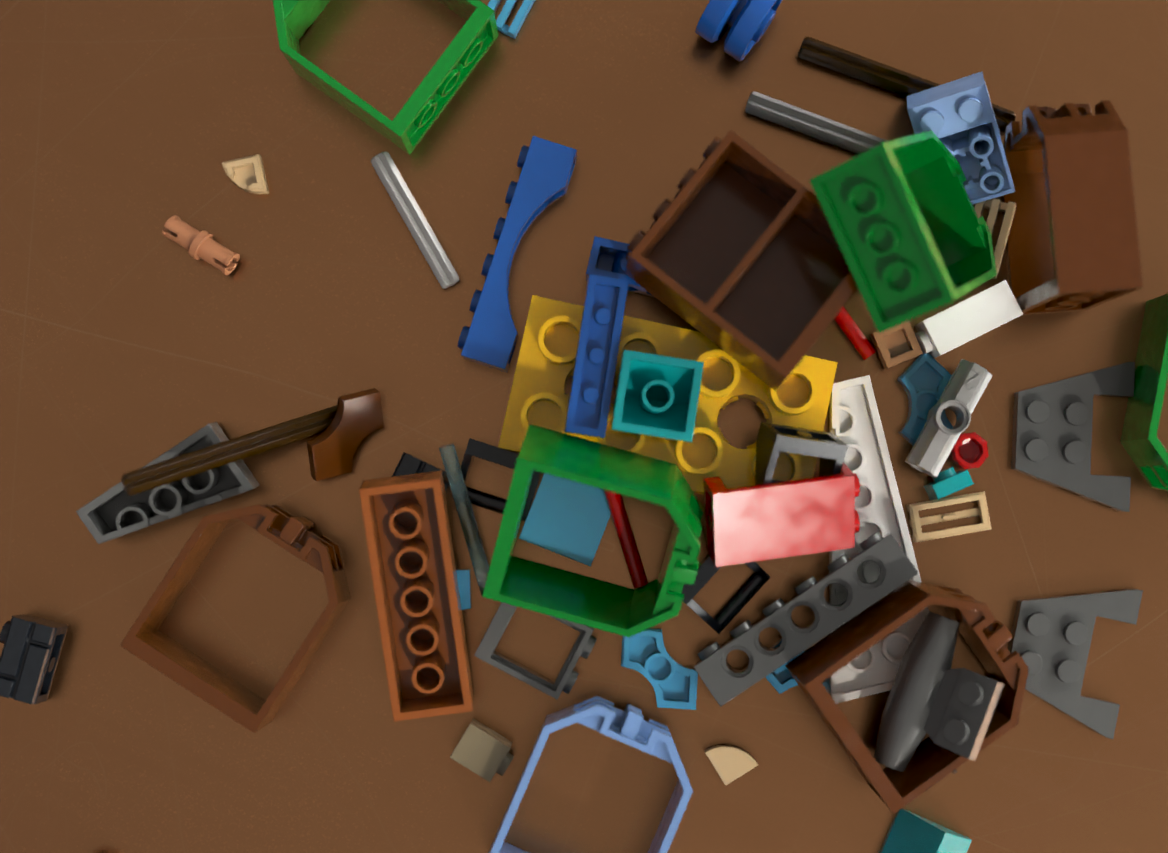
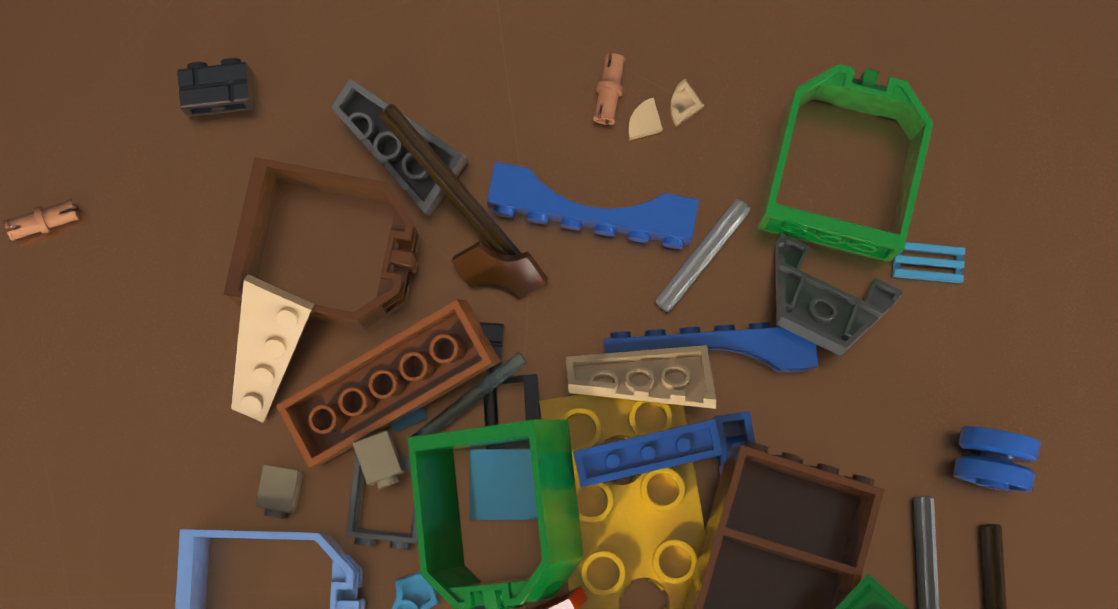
camera: 65 degrees right, 5 degrees down
red bar [603,489,648,588] -> none
teal slope [611,350,704,442] -> none
none -> tan wing [231,275,314,423]
none -> dark tan brick [352,430,405,489]
none -> blue arch [487,162,699,249]
none -> tan wing [566,345,716,409]
none -> tan tile [628,97,663,141]
none -> dark grey wing [775,233,903,356]

